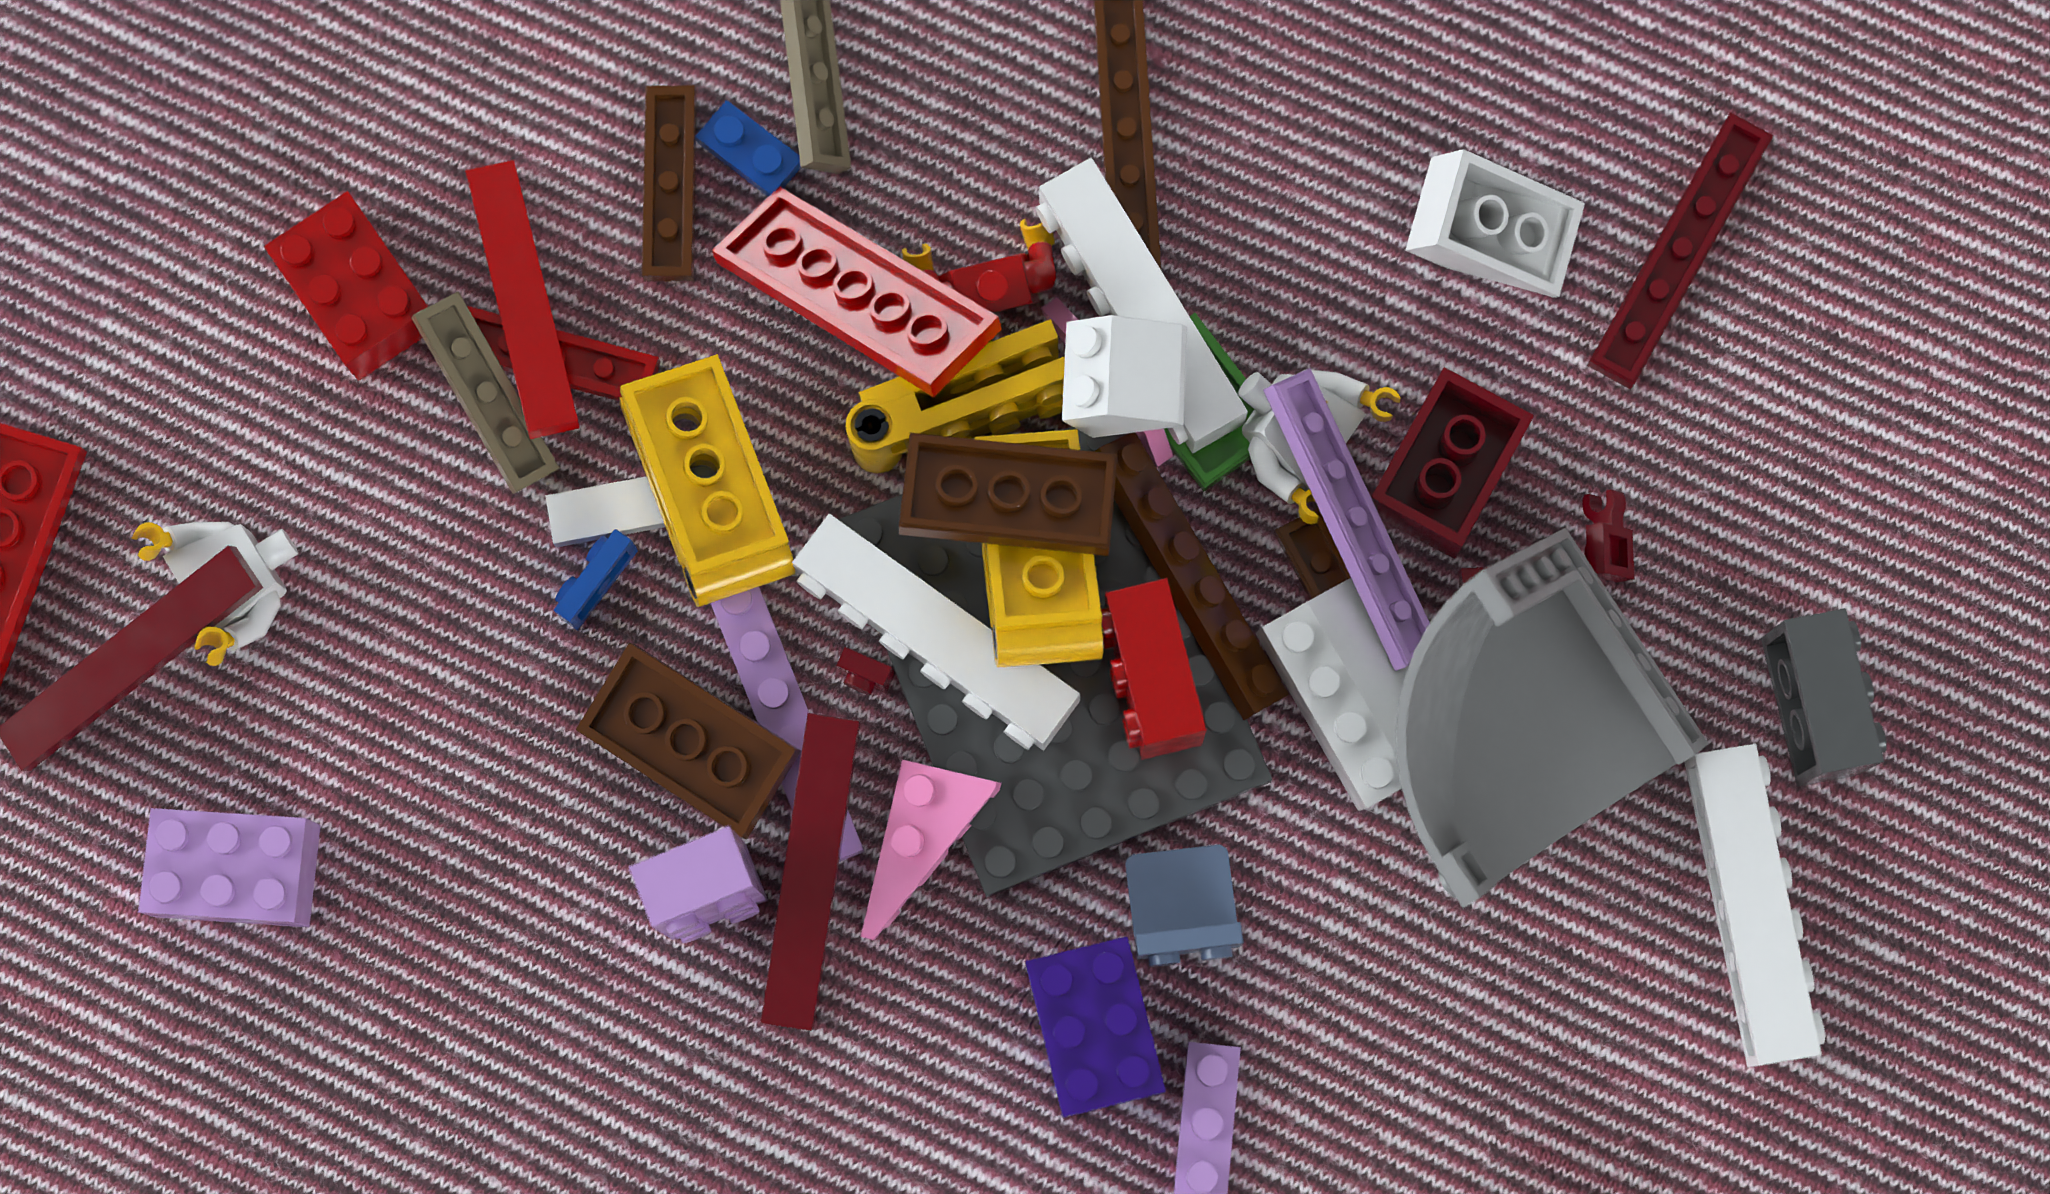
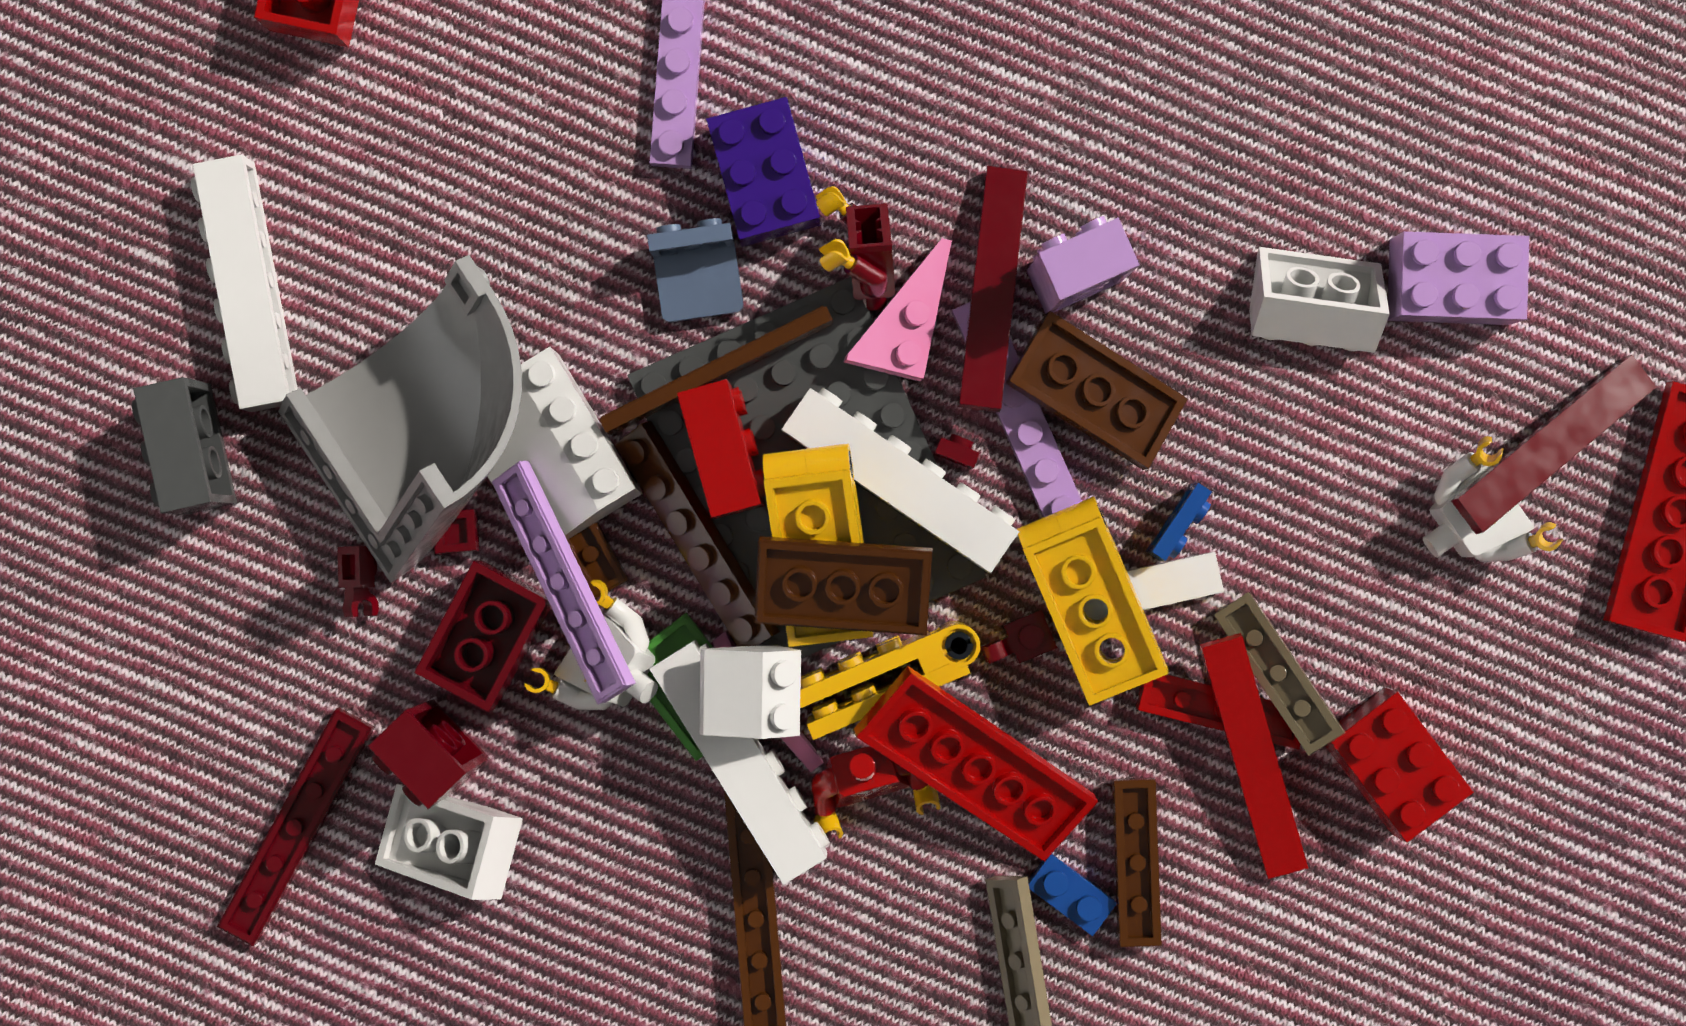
camera: 175 degrees right, 10 degrees up
none -> dark red brick [368,699,490,809]
none -> reddish brown tile [599,306,833,435]
none -> dark red torso [816,186,895,310]
none -> dark red plate [980,609,1057,664]
none -> white slope [1249,247,1390,353]

